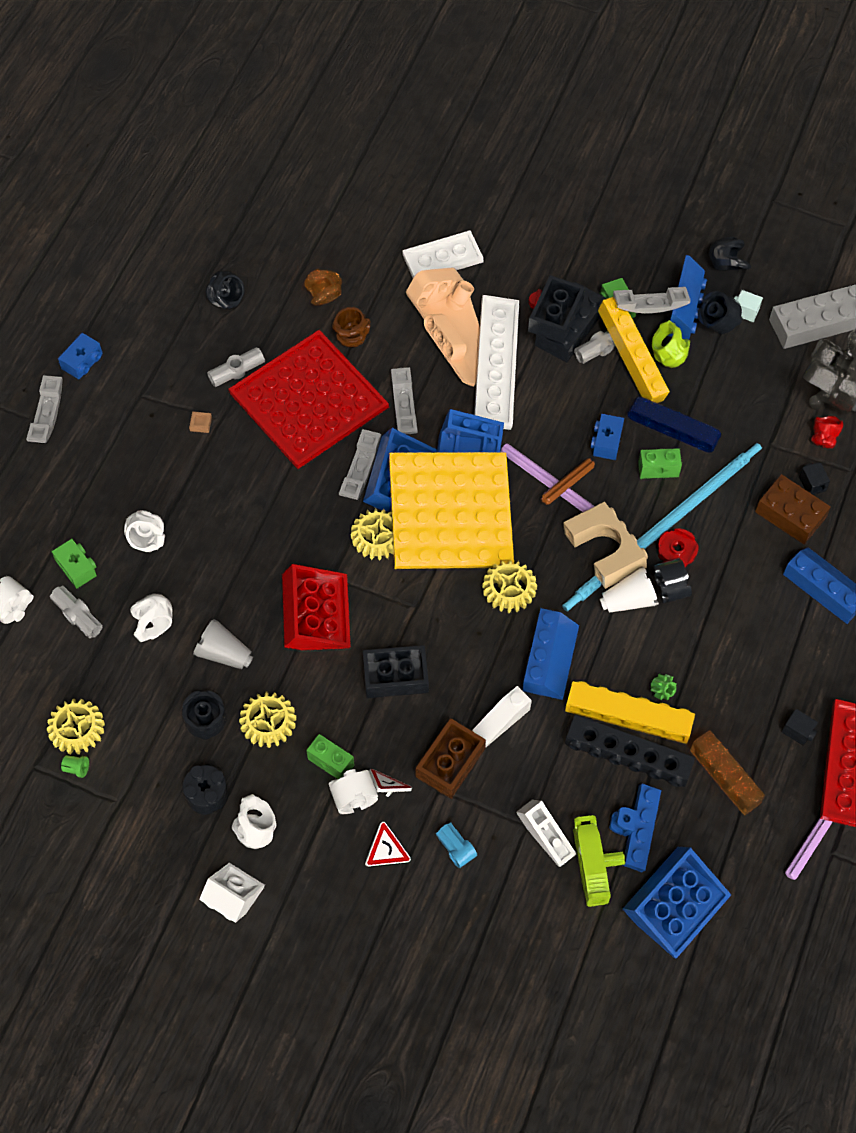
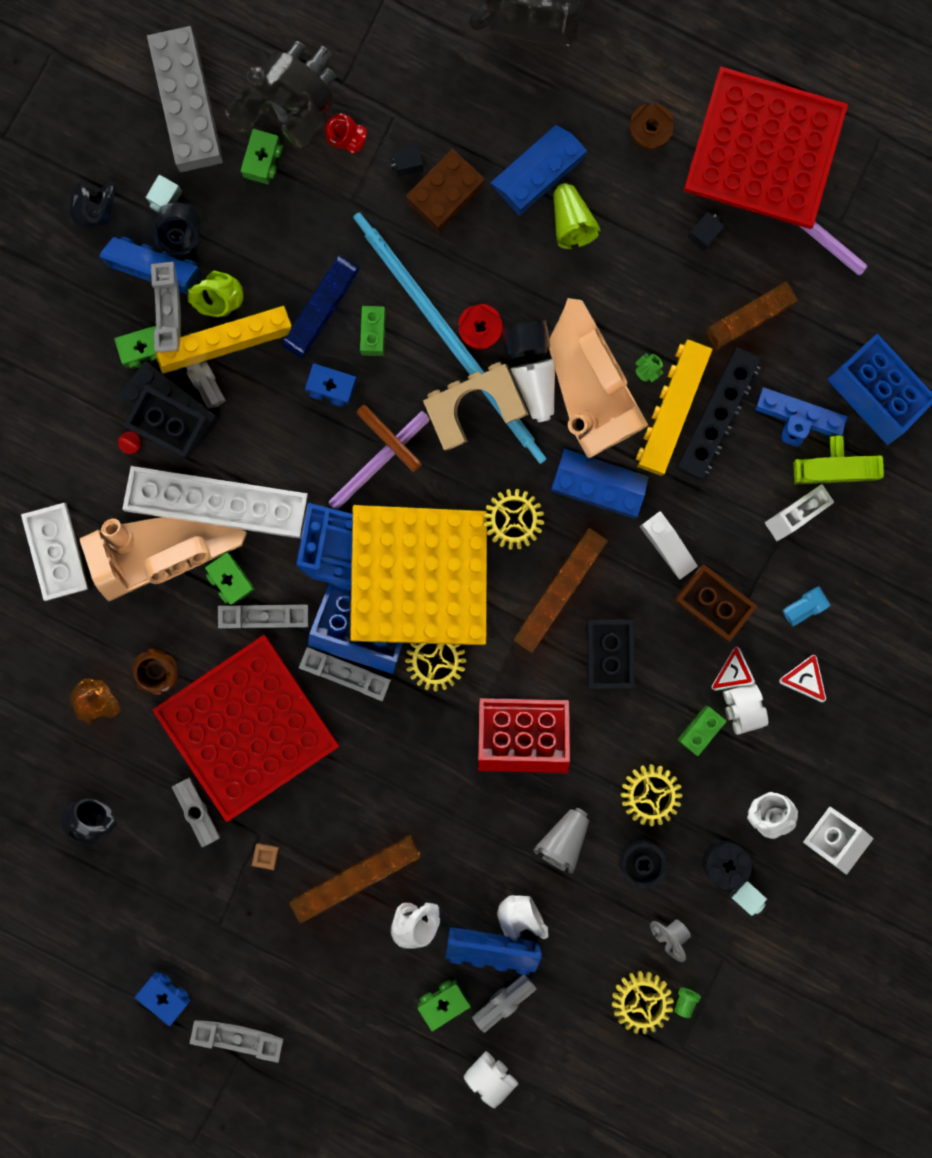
camera: 85 degrees left, 25 degrees up
none -> bright green brick [205,552,255,605]
none -> bright green brick [241,129,283,185]
none -> clear orange brick [289,835,421,924]
none -> blue slope [445,927,541,975]
none -> clear orange brick [513,528,608,653]
none -> light nougat panel [549,298,648,458]
none -> lime cone [553,183,600,249]
none -> light grey wheel [650,920,691,962]
none -> light aqua brick [728,881,767,916]

